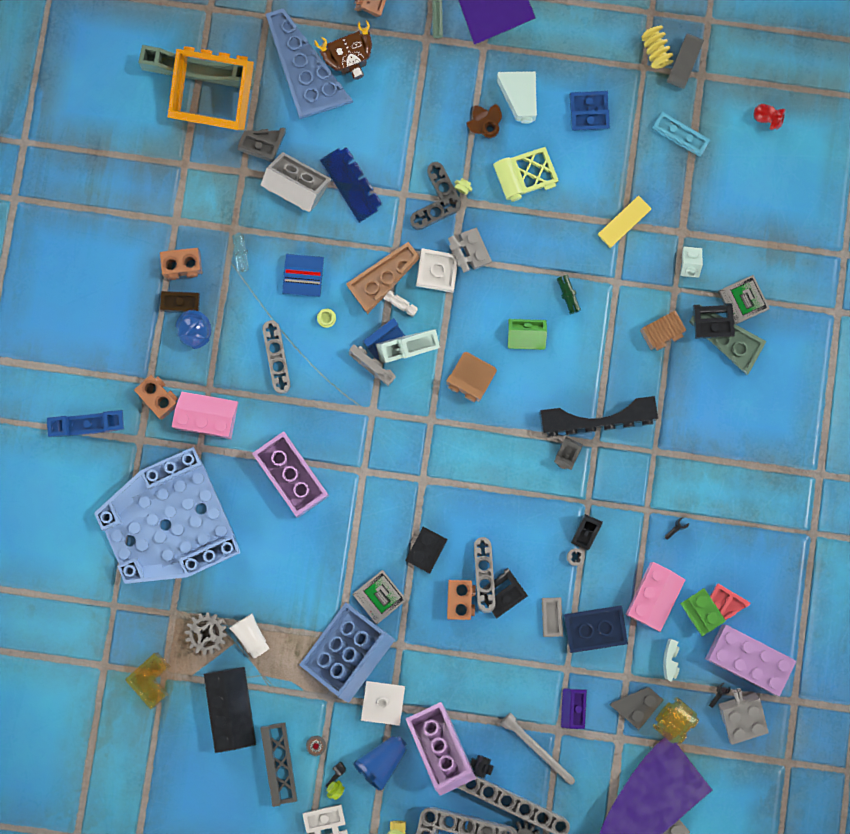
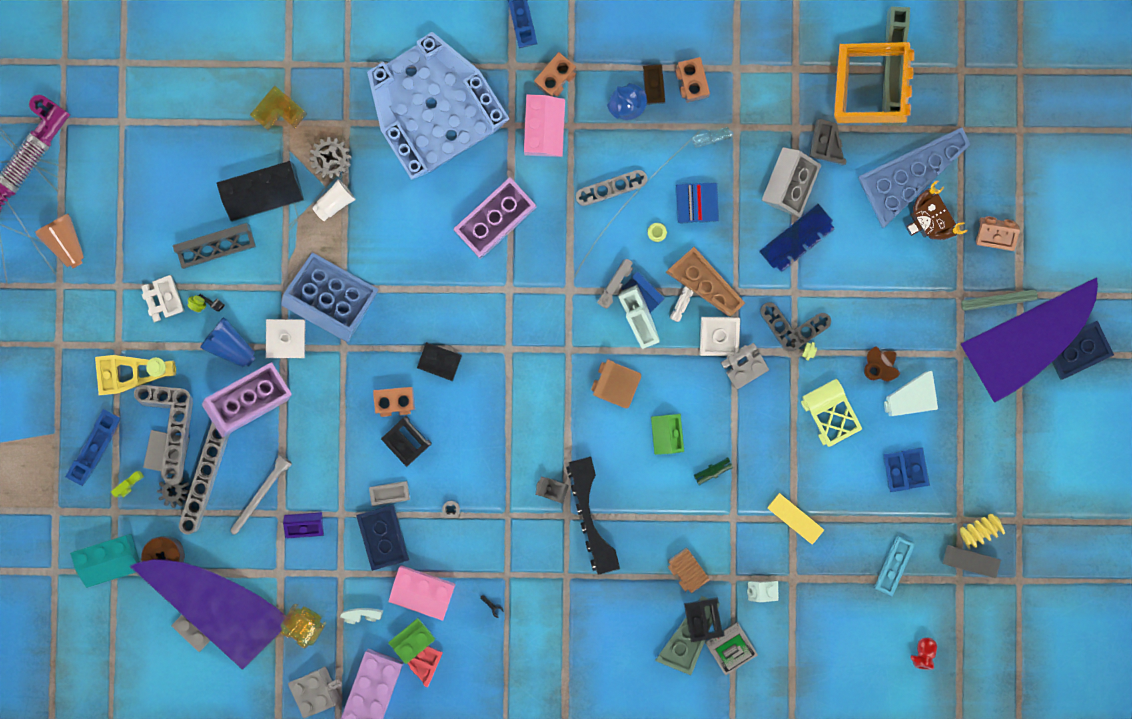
camera: 85 degrees right, 5 degrees up
dark grey tile [306,736,326,756] -> none
tile [353,570,407,624] -> none
black gear [470,755,494,779] -> none
light grey beam [474,537,495,613] -> none
black slope [571,514,603,550] -> none
dark grey wing [609,687,663,730] -> none
black hand [708,683,731,708] -> none

